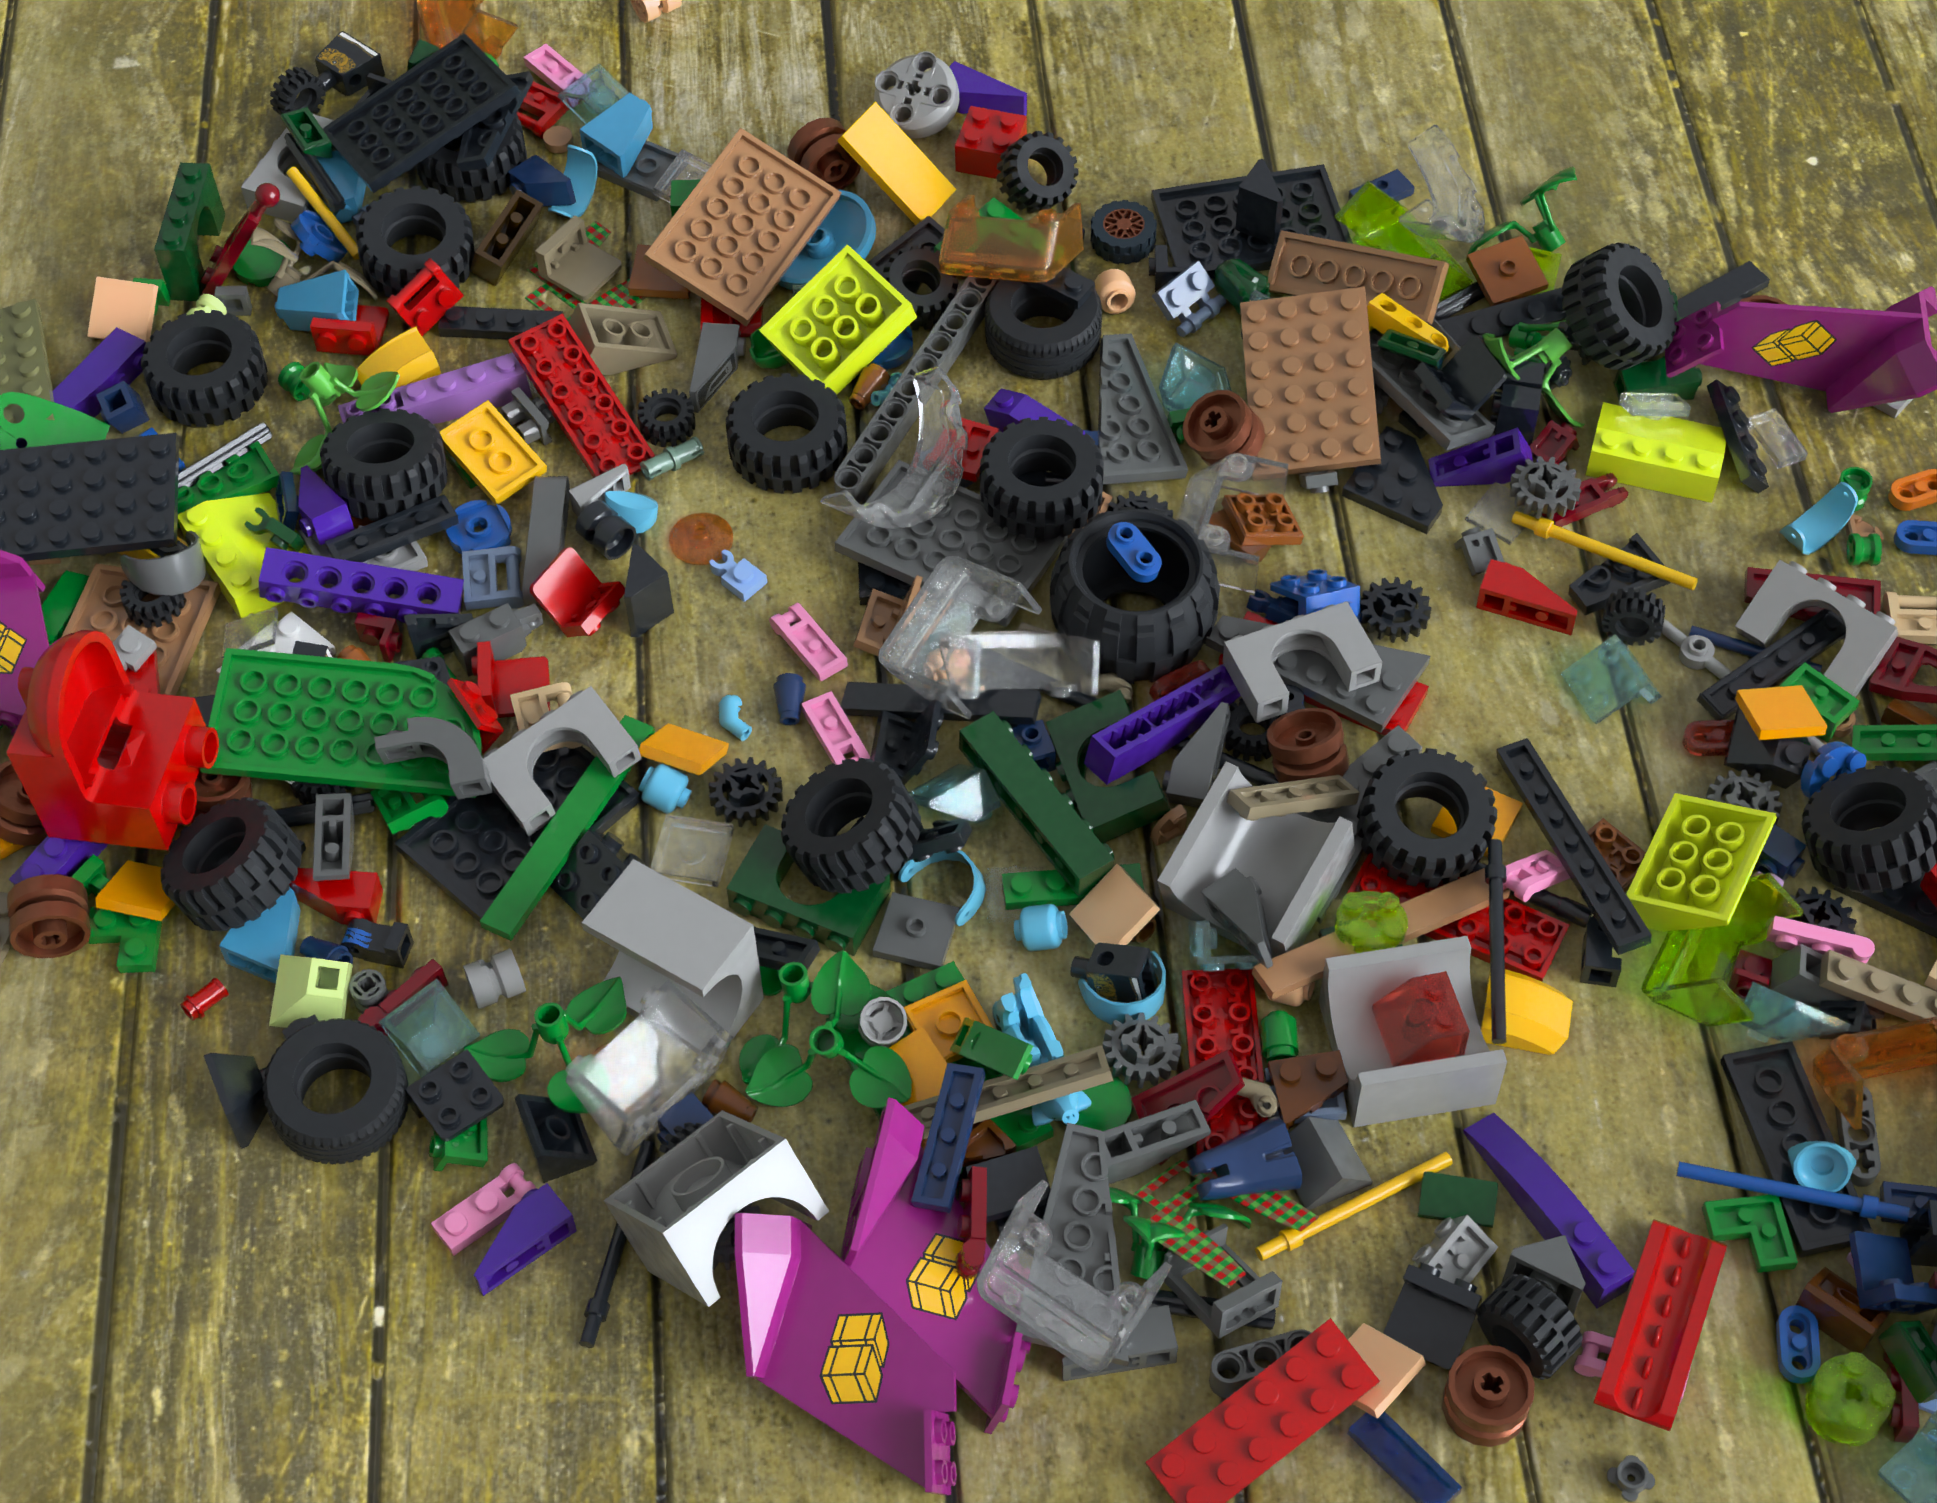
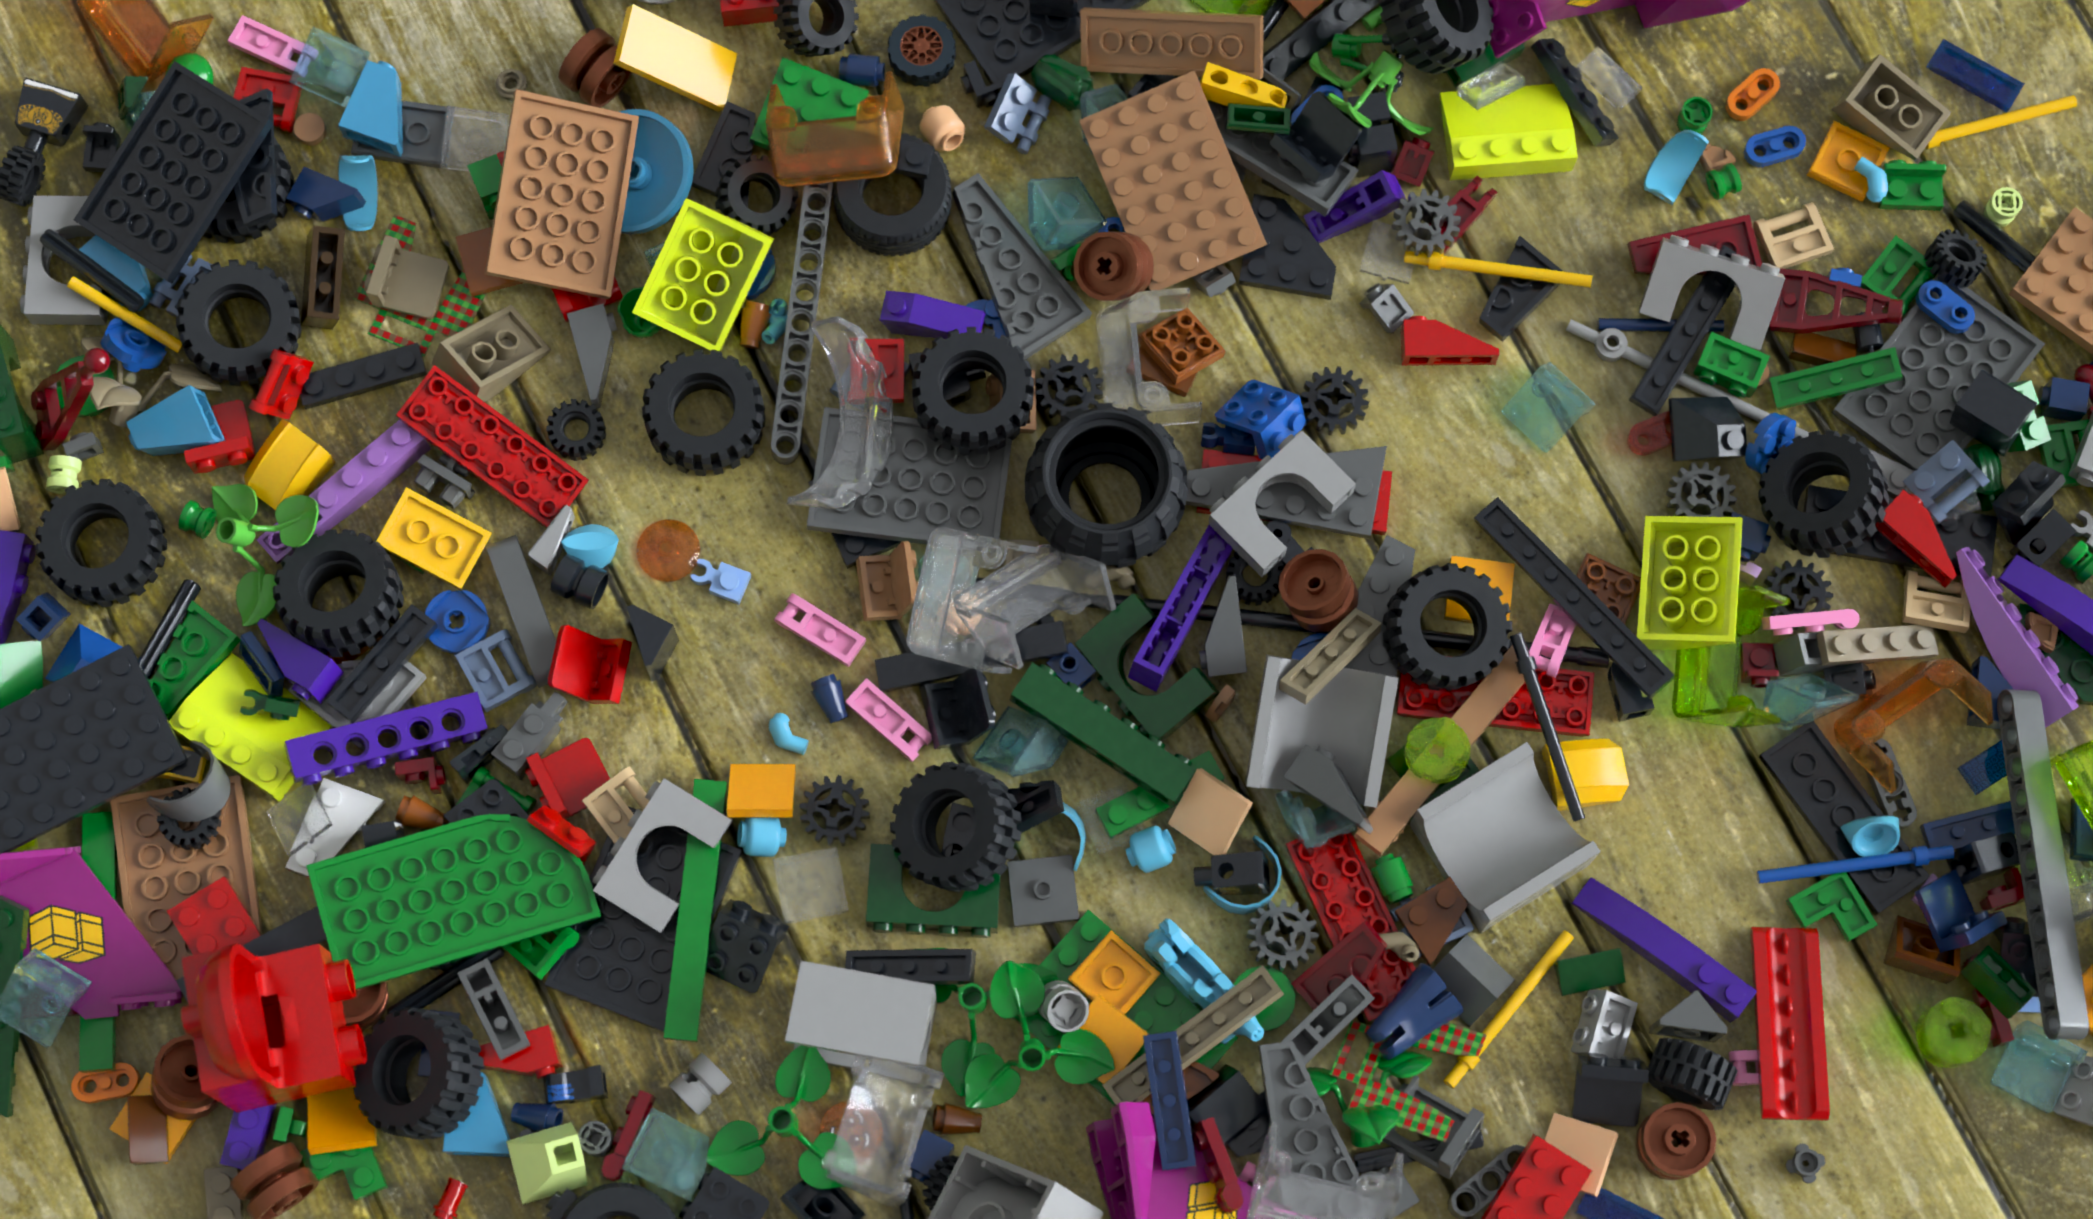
camera: 25 degrees left, 20 degrees up
light grey plate [113,625,157,672] -> none
dark green slope [280,107,333,158] -> none
dark grey arch [374,717,492,800] -> none
sand green pin [640,436,704,481] -> none
green slope [950,1017,1033,1080] -> none
blue plate [1106,522,1162,583] -> none
clear red plate [1149,660,1211,701] -> none
clear red slope [1372,971,1470,1067] -> none
black tyre [1602,588,1666,646] -> none
light orange tile [1735,685,1827,740] -> none
blue plate [1776,1305,1821,1384] -> none

